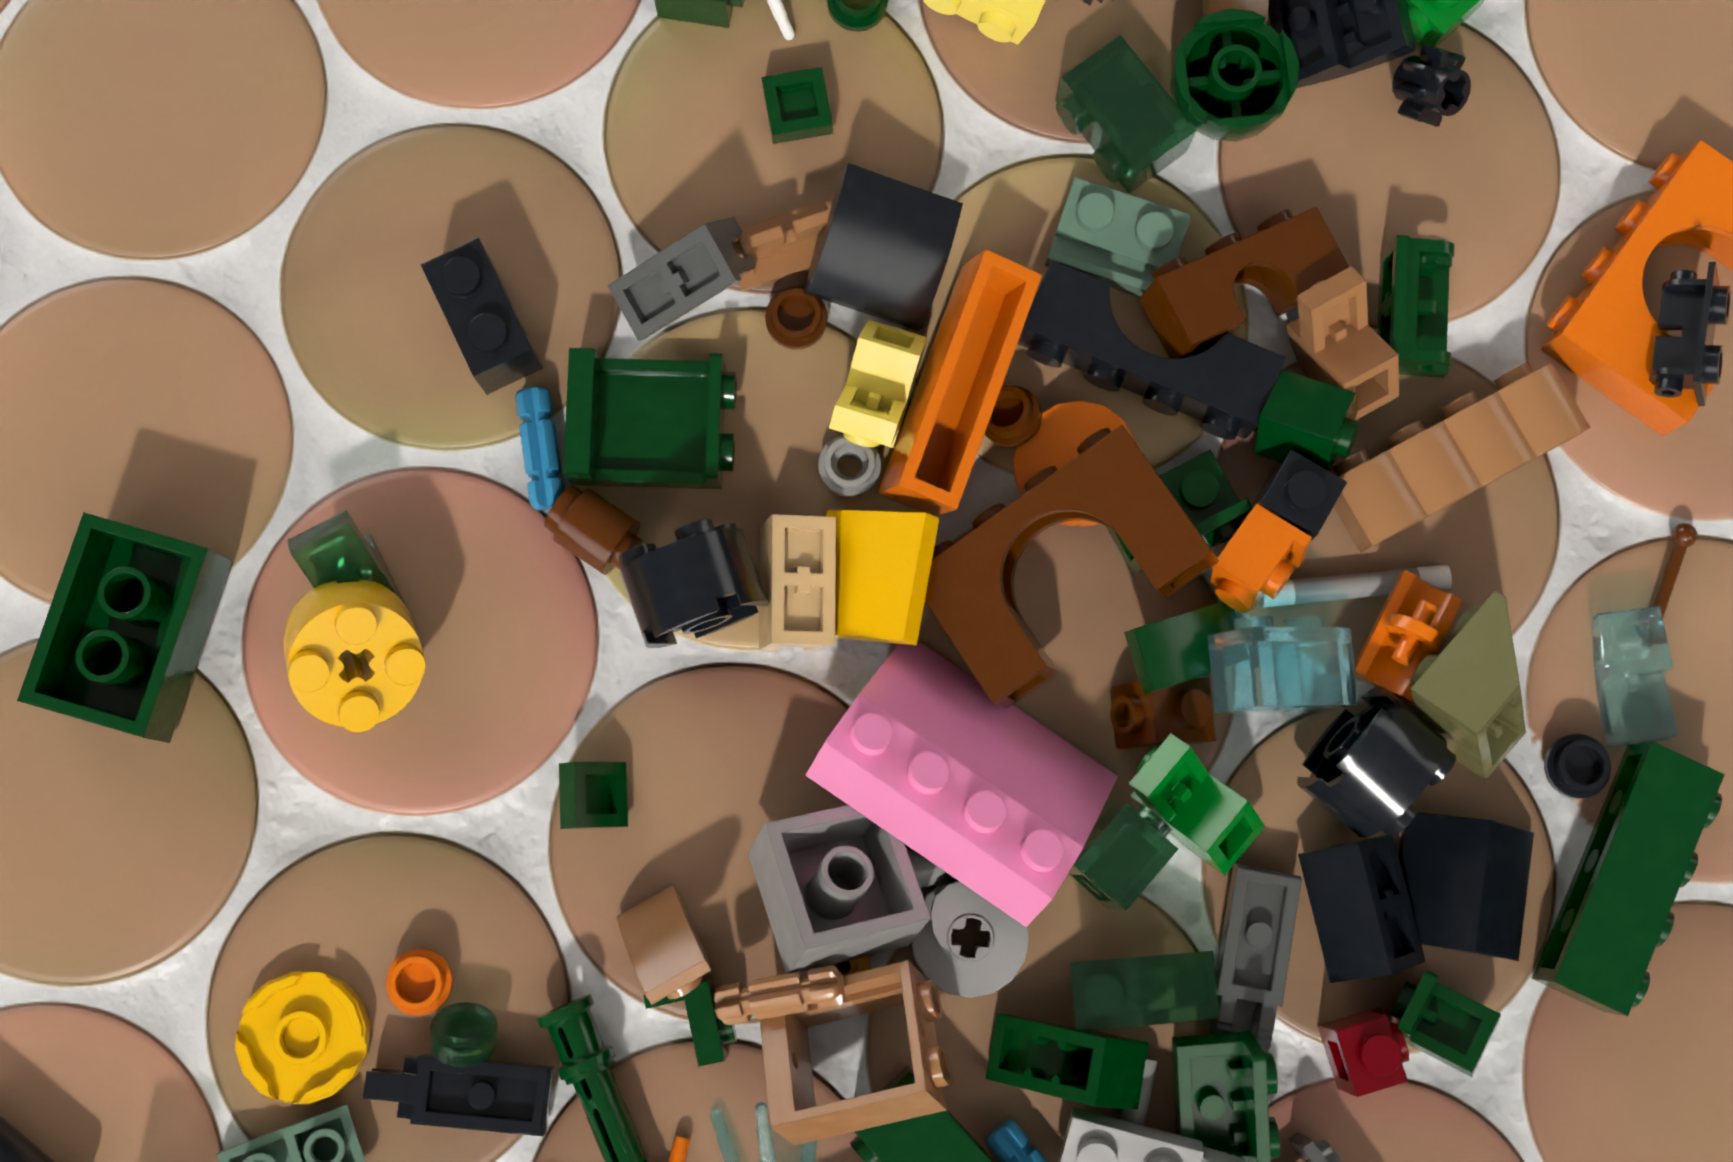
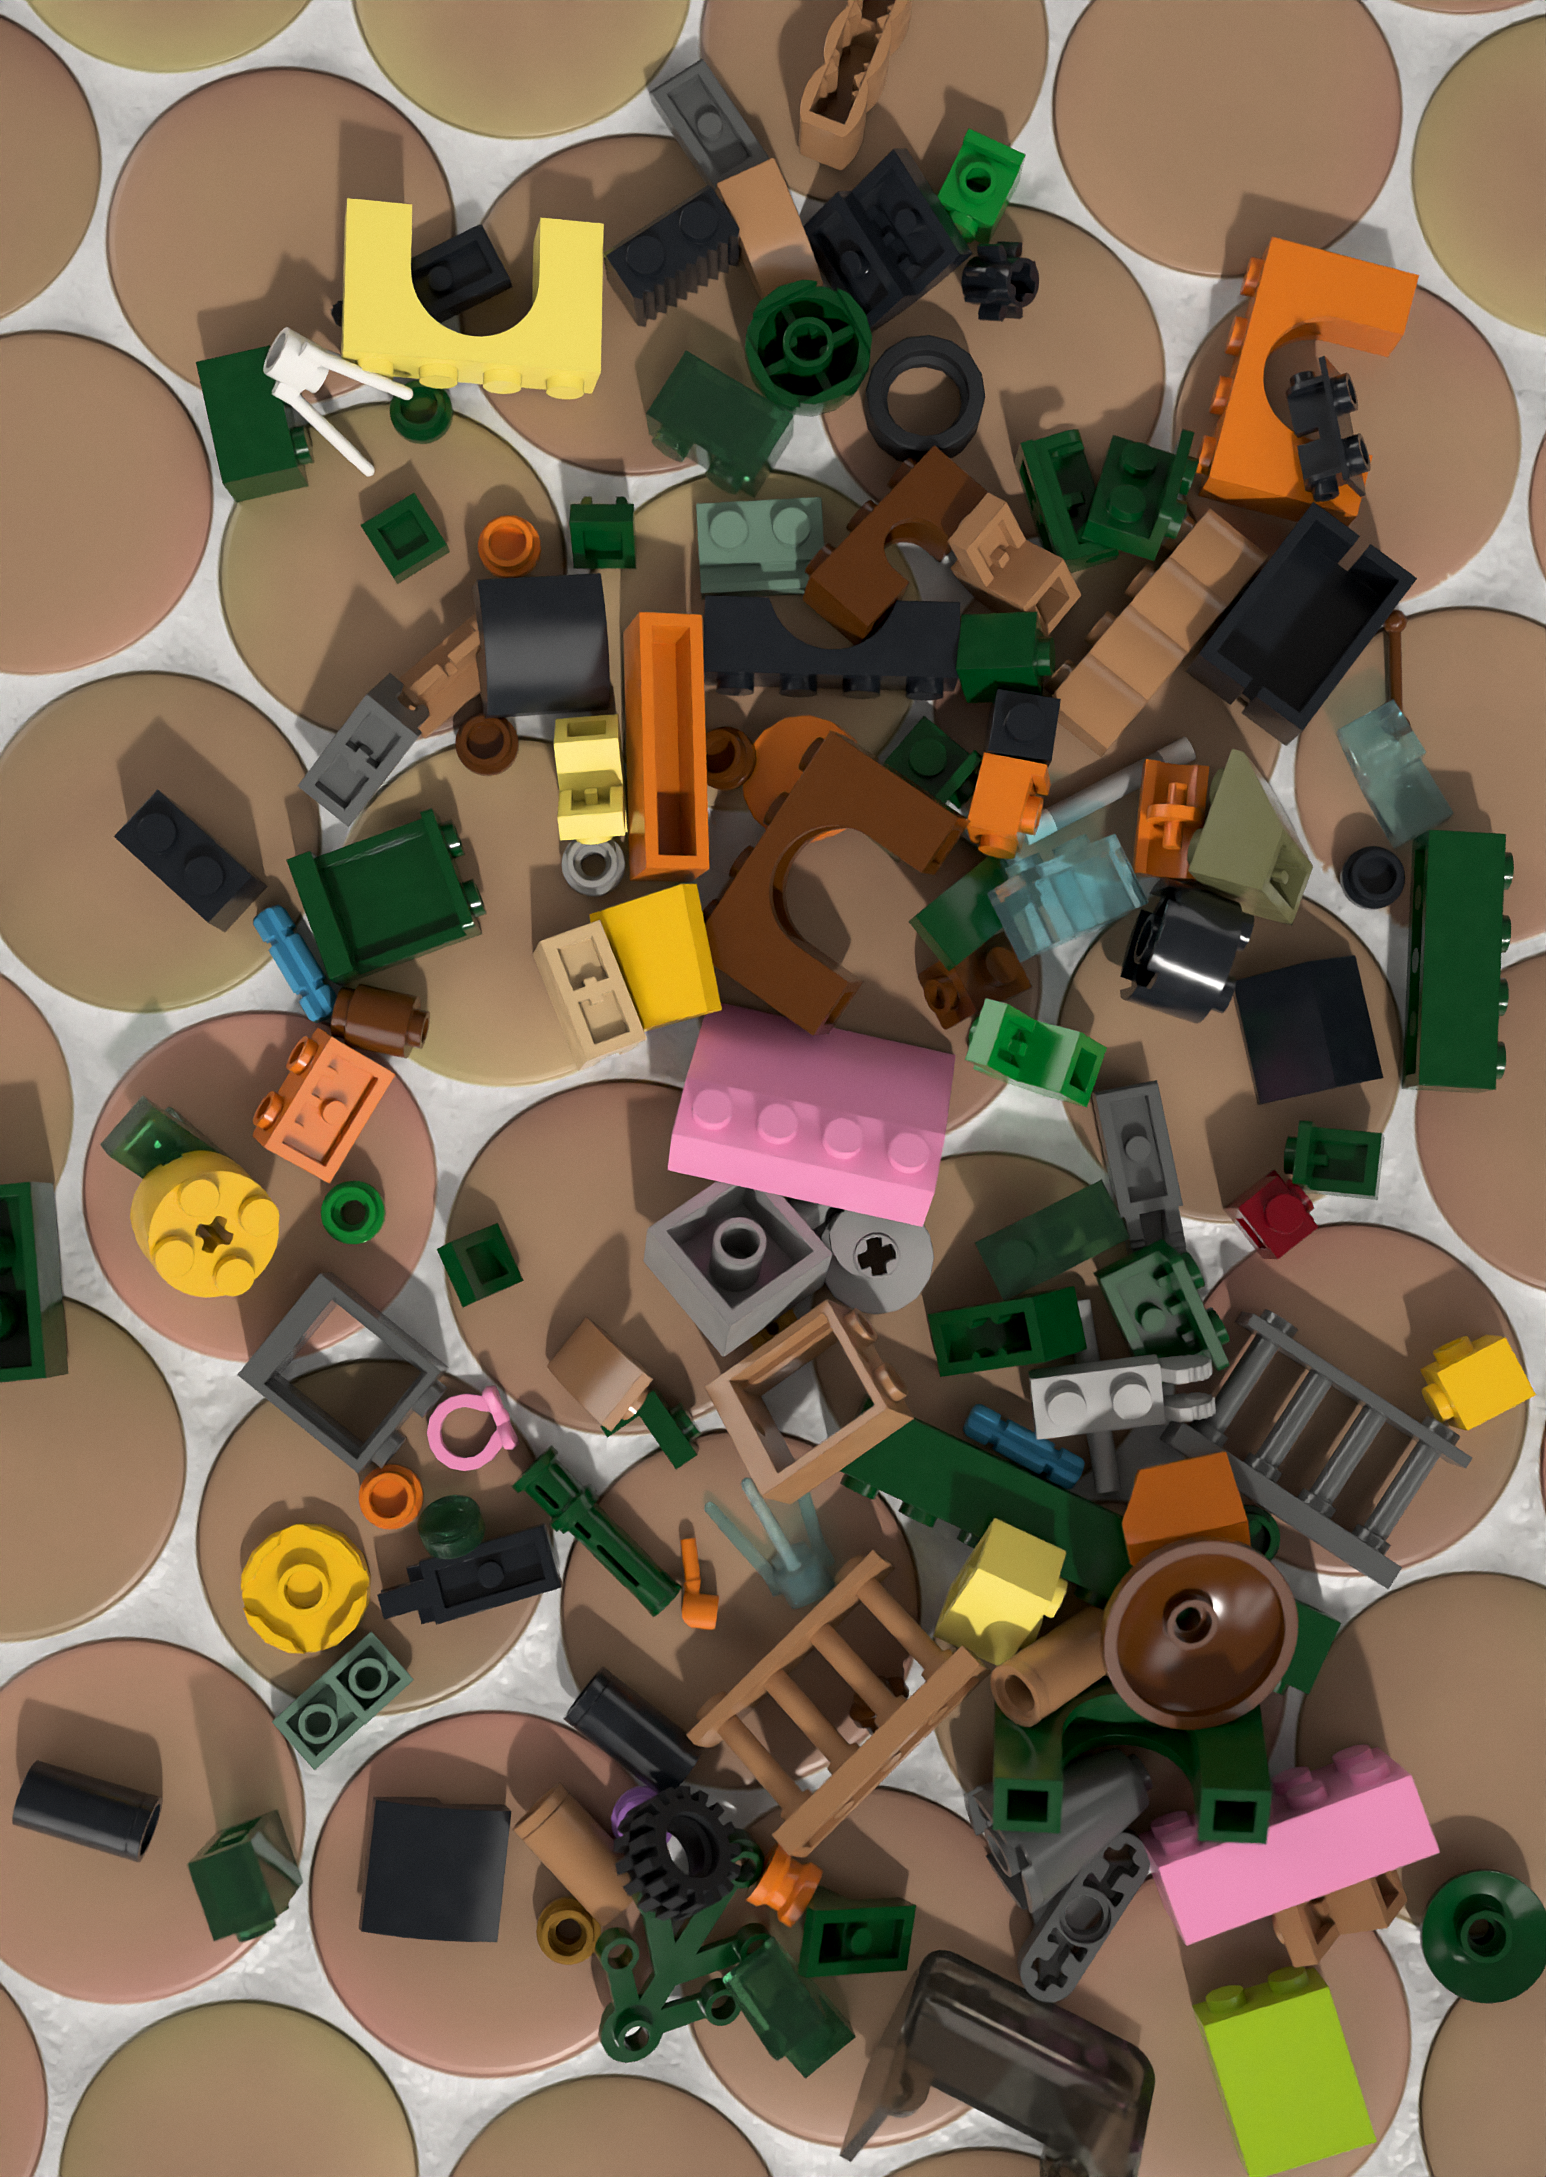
camera: 20 degrees left, 5 degrees up
black brick [618,519,769,648] -> none
medium nougat axle [714,965,845,1025] -> none
clear green brick [1068,804,1178,911] -> none
black hinge [1298,834,1426,983] -> none
none -> dark grey window [238,1272,449,1473]
none -> orange bracket [253,1028,396,1184]
none -> green plate [321,1181,386,1244]
none -> bright pink piece [427,1385,519,1471]
none -> orange plate [478,515,541,578]
none -> dark green tile [569,496,637,569]
none -> black tyre [864,335,985,462]
none -> dark green bracket [1081,428,1199,561]
none -> black piece [1185,502,1417,746]

